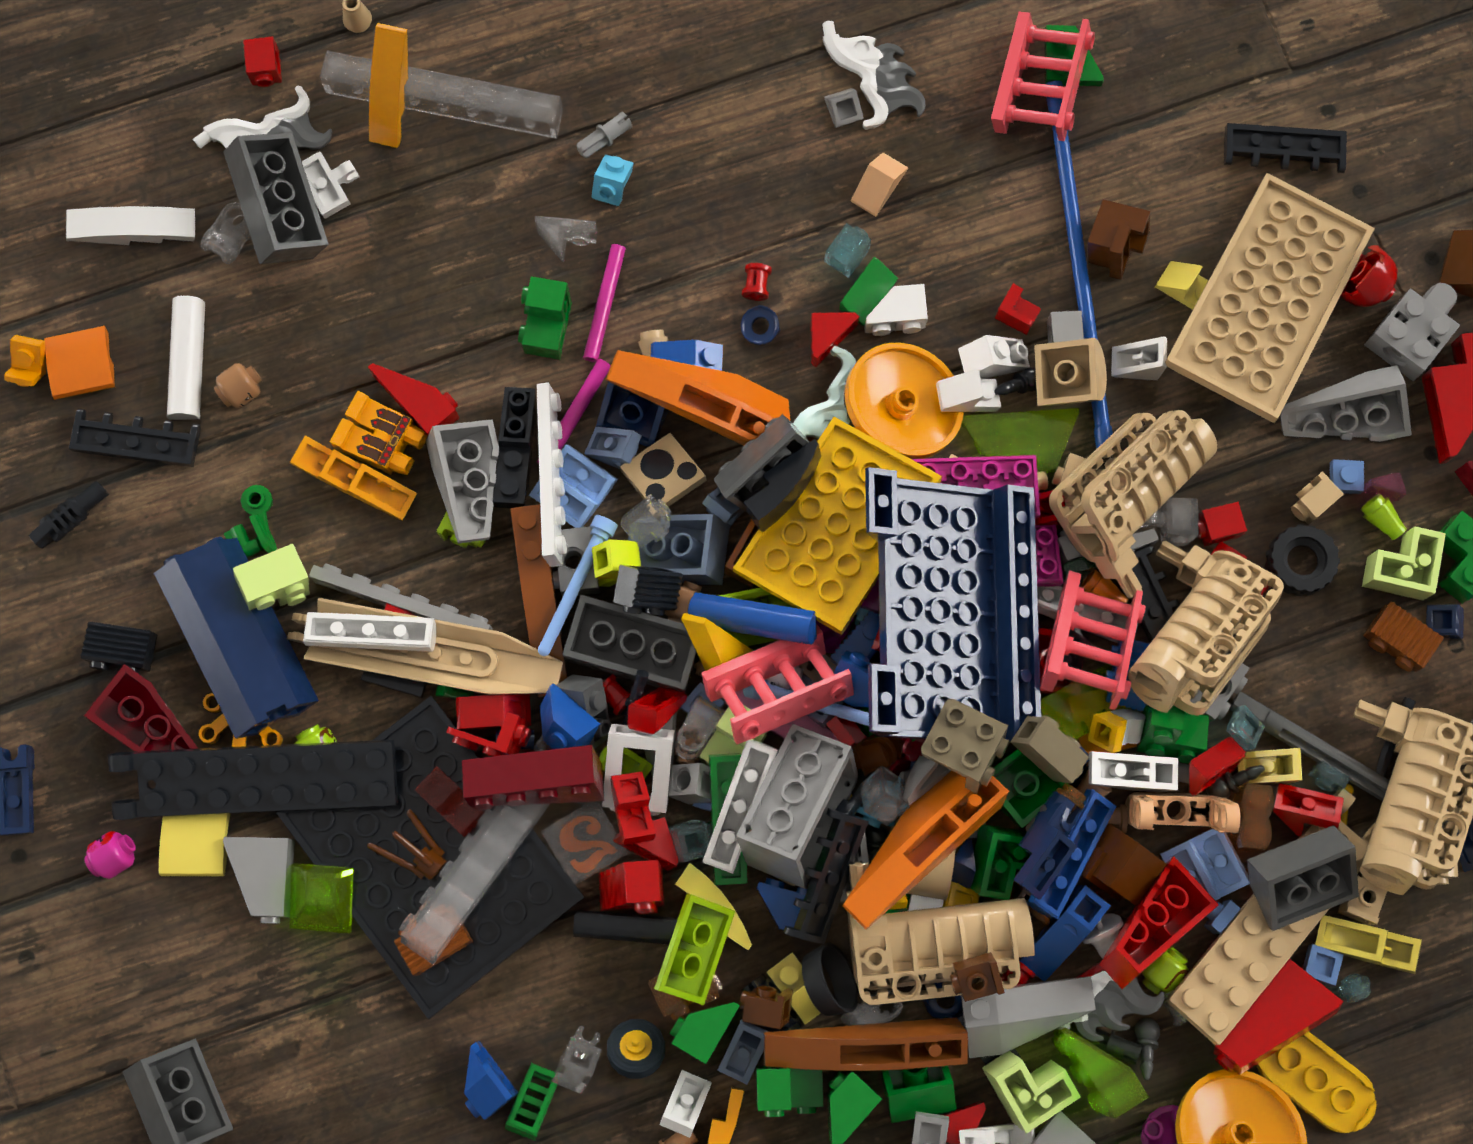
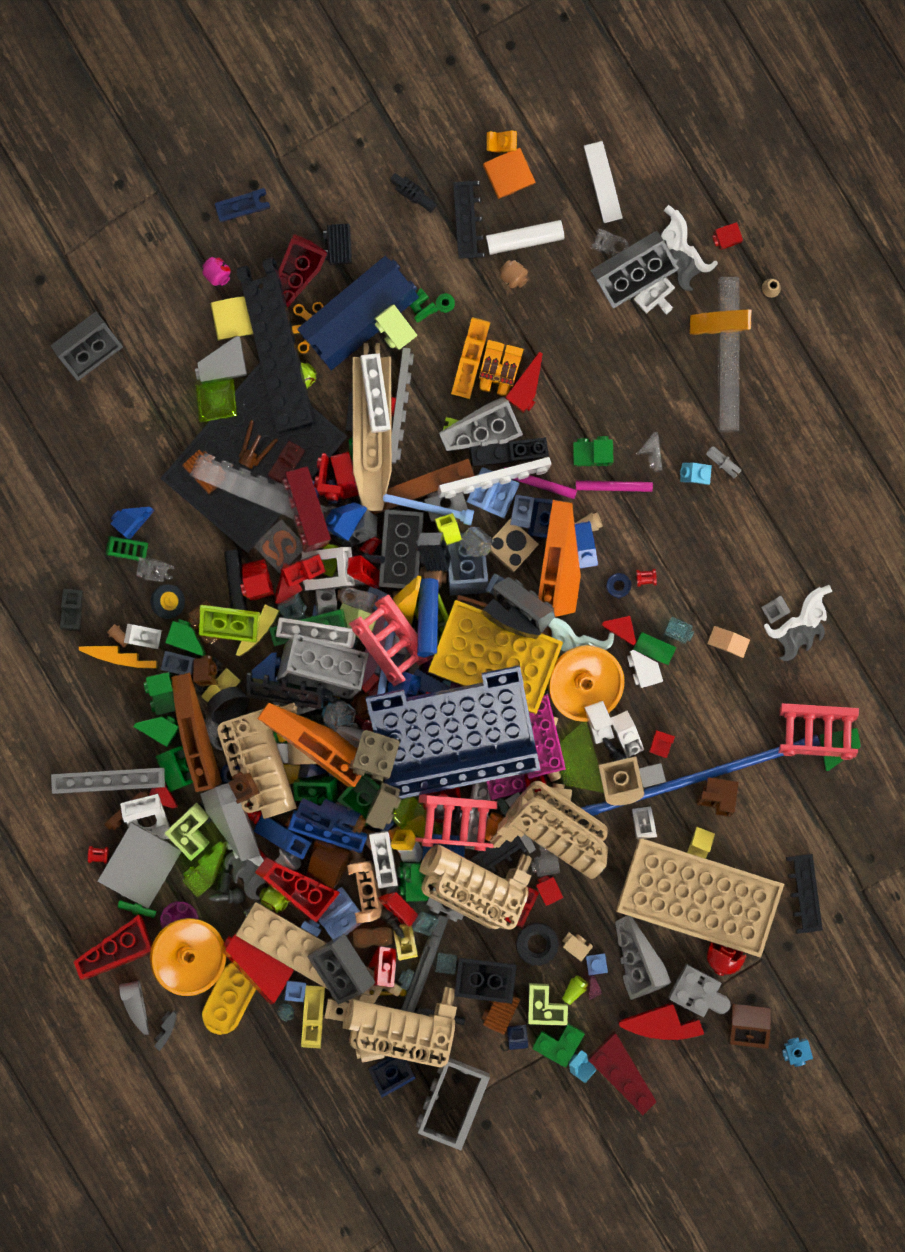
camera: 80 degrees right, 10 degrees up
none -> clear light blue plate [436,952,457,975]
none -> black slope [454,958,517,1004]

